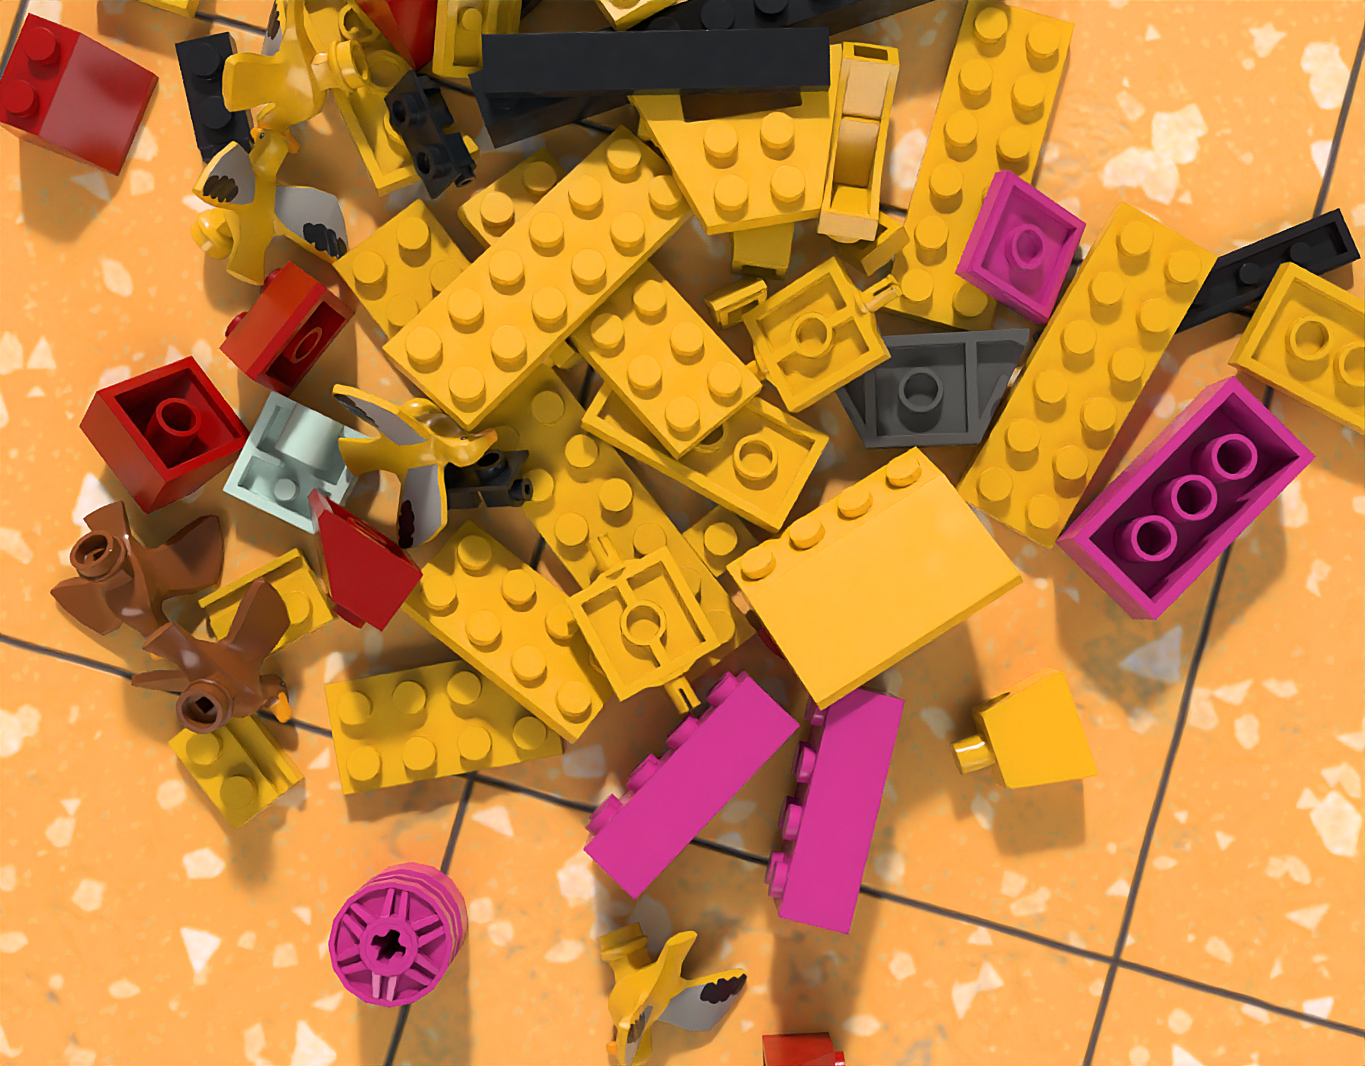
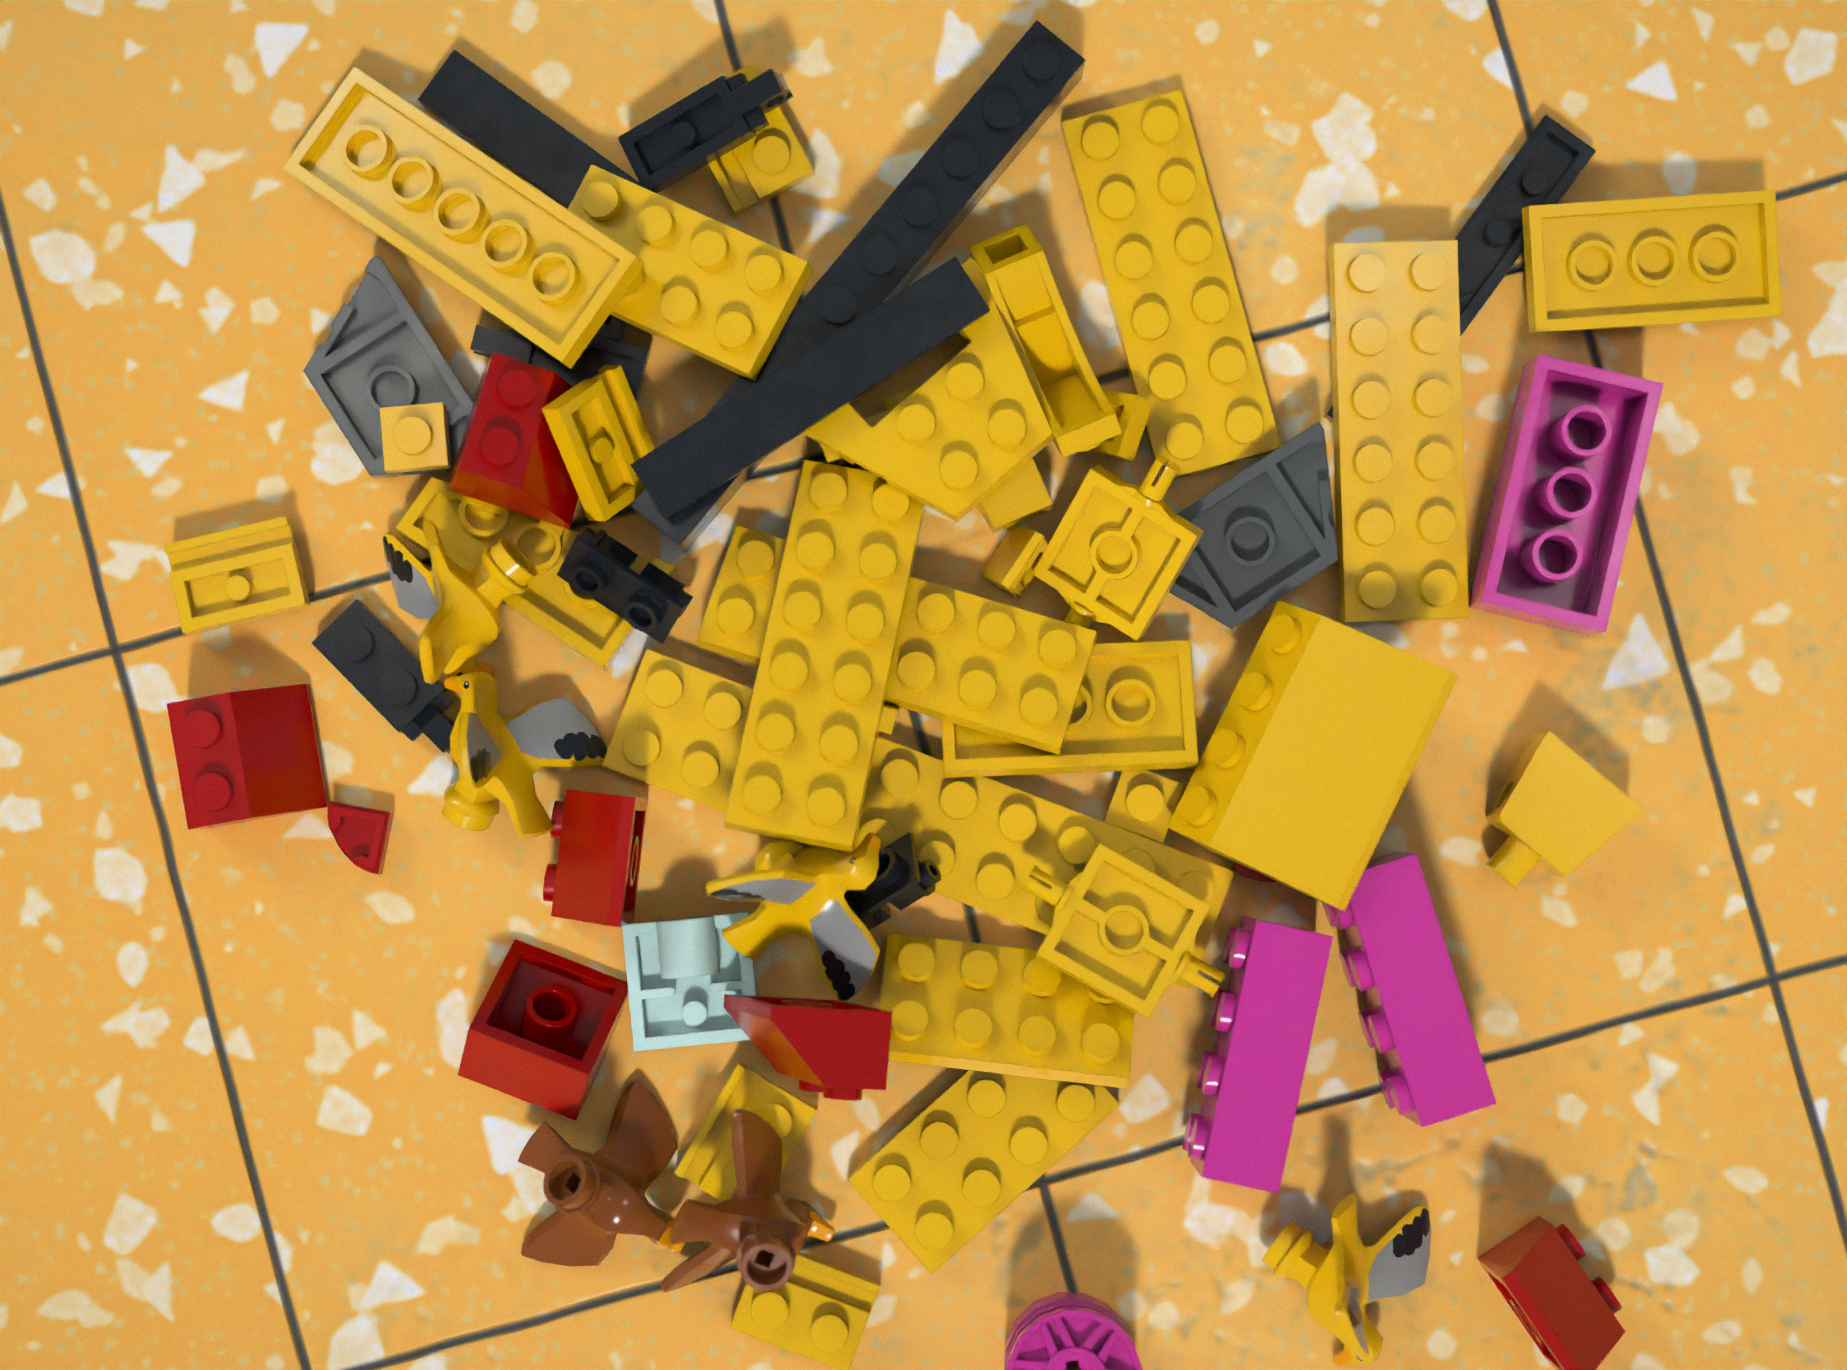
camera: 30 degrees left, 0 degrees up
dark pink tile [955,170,1086,324] -> none
none -> red tile [327,801,394,875]

